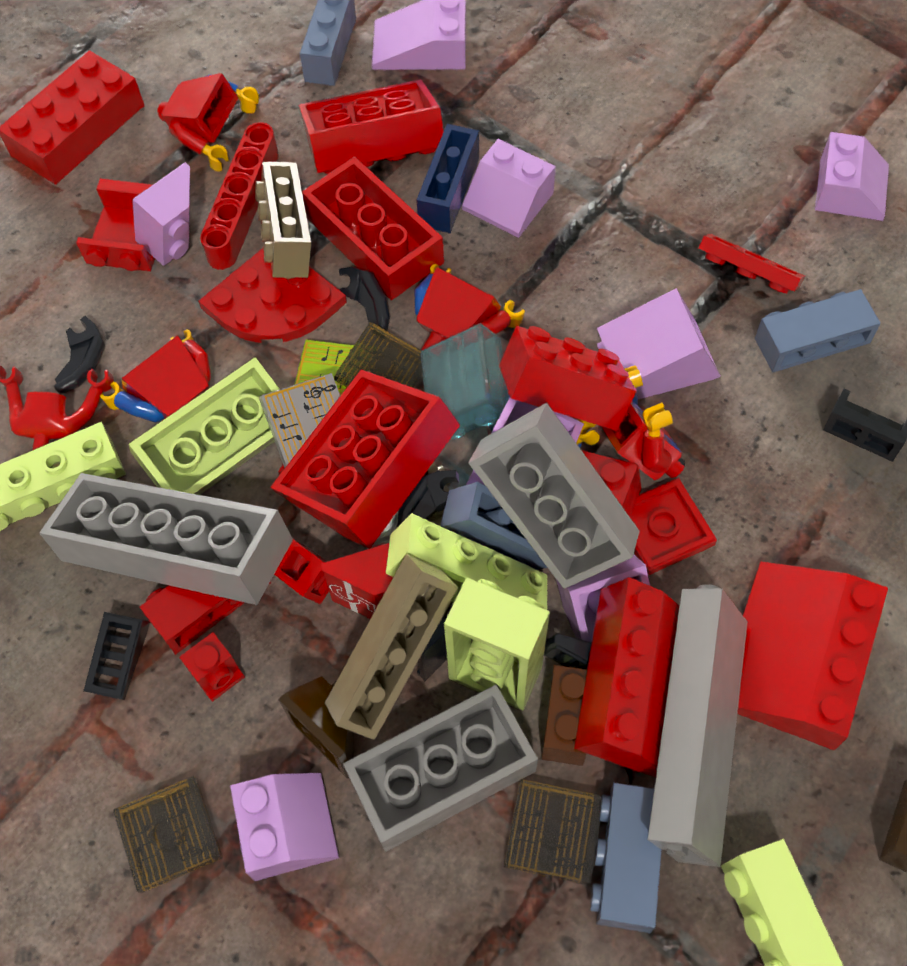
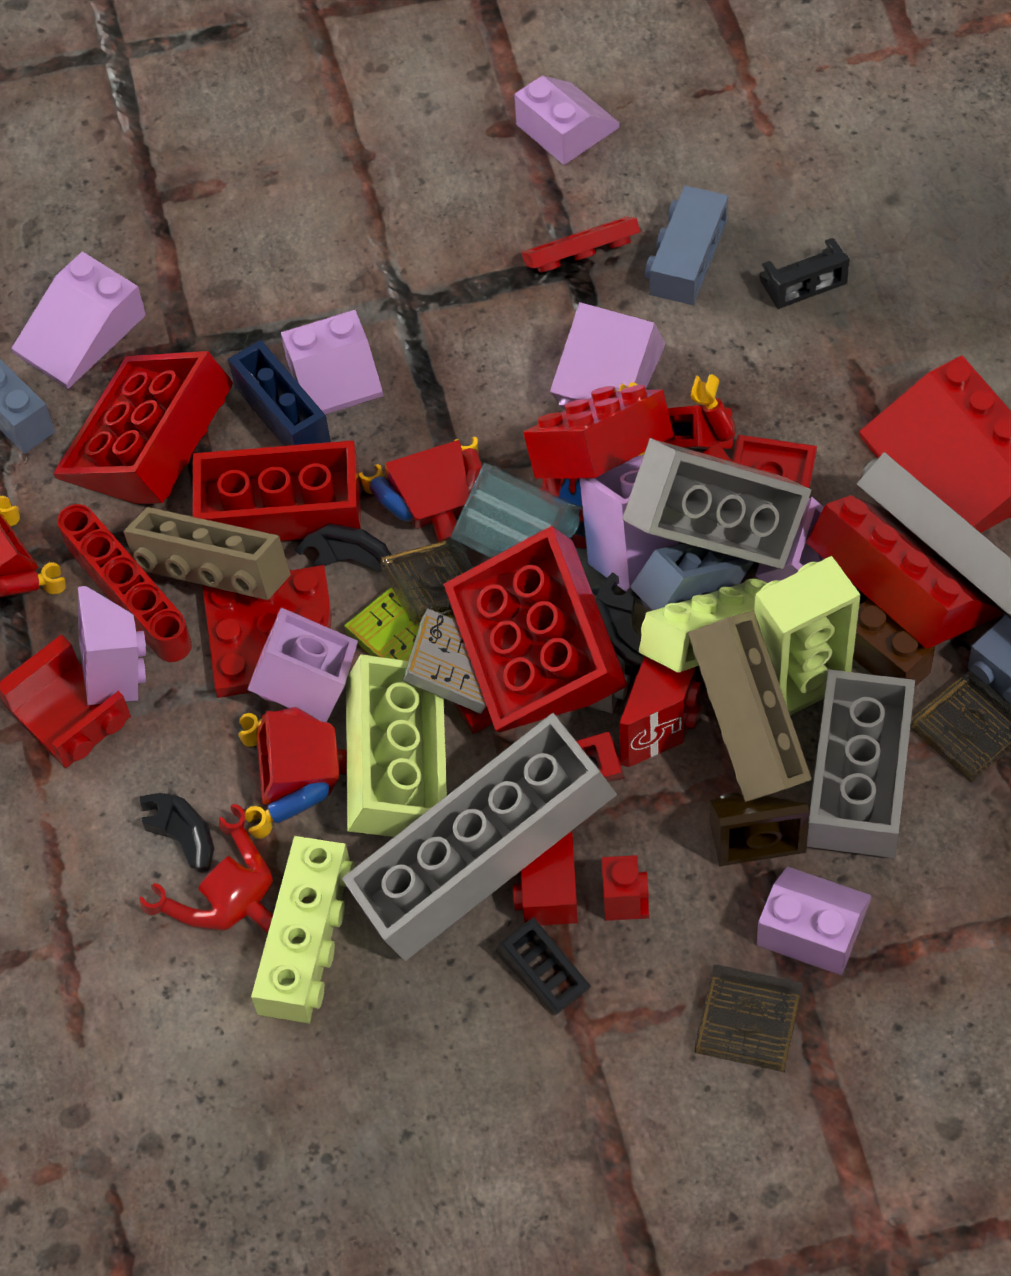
camera: 50 degrees left, 5 degrees down
none -> lavender slope [247,608,358,722]

